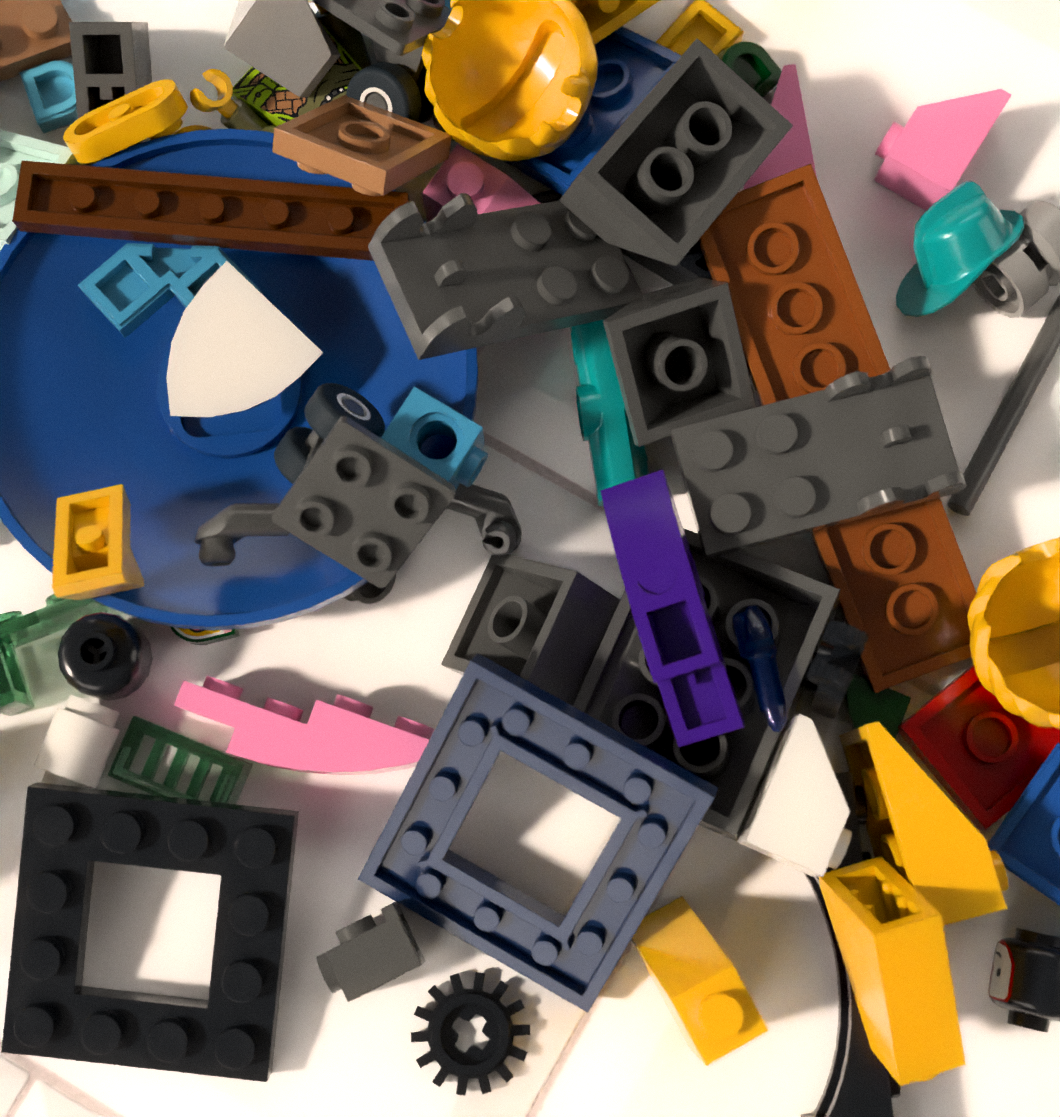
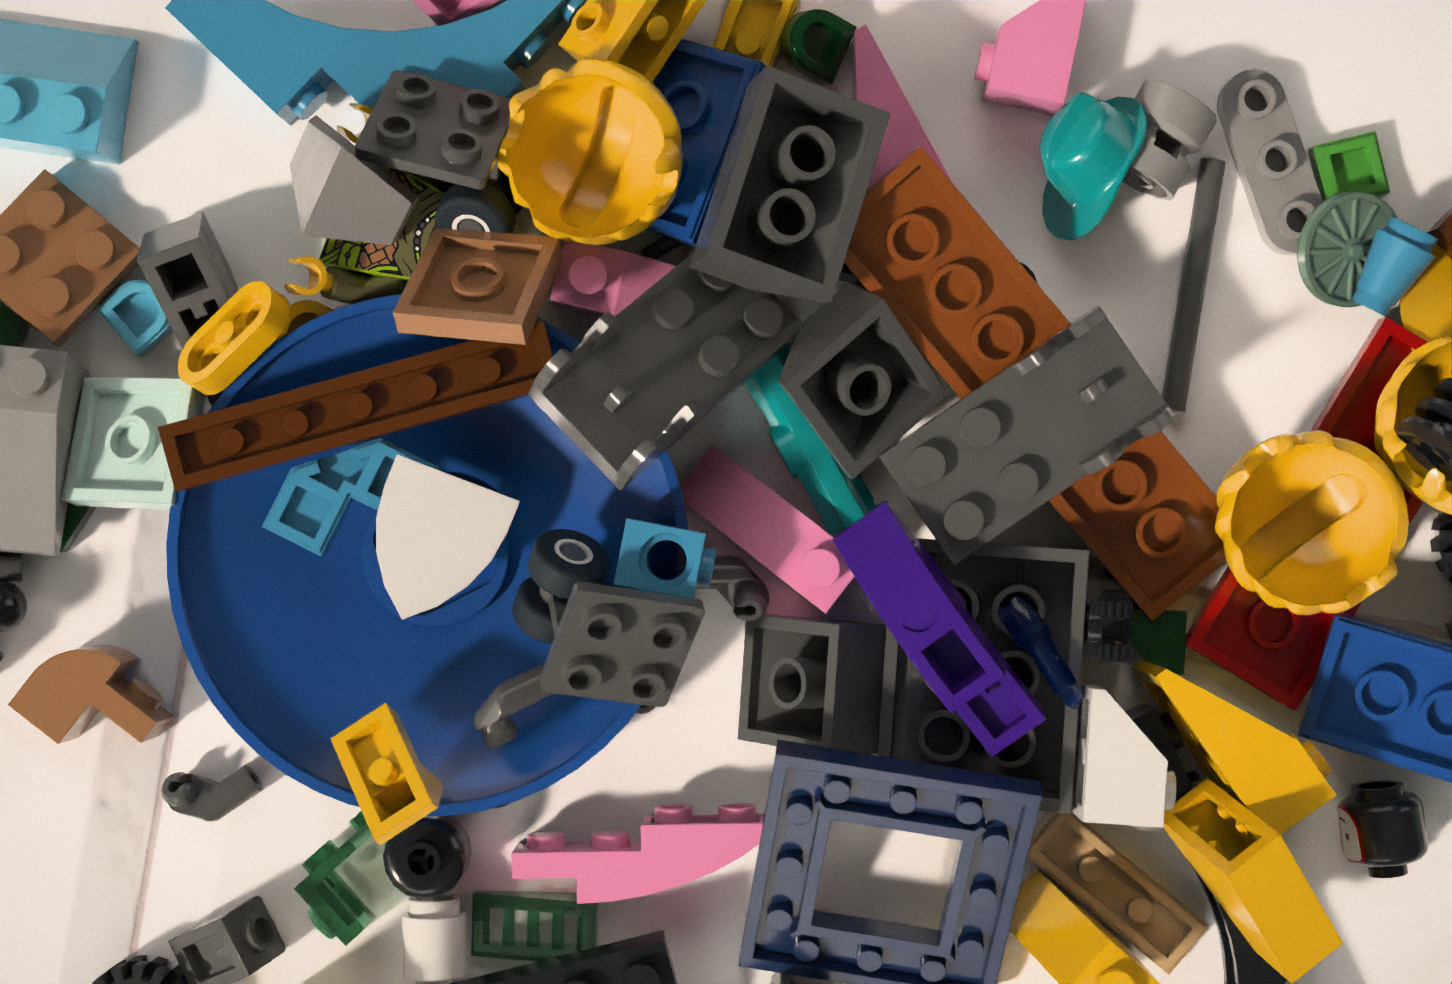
camera: 20 degrees left, 10 degrees up
none -> bright pink slope [680,444,855,614]
none -> tan tile [1027,812,1210,975]

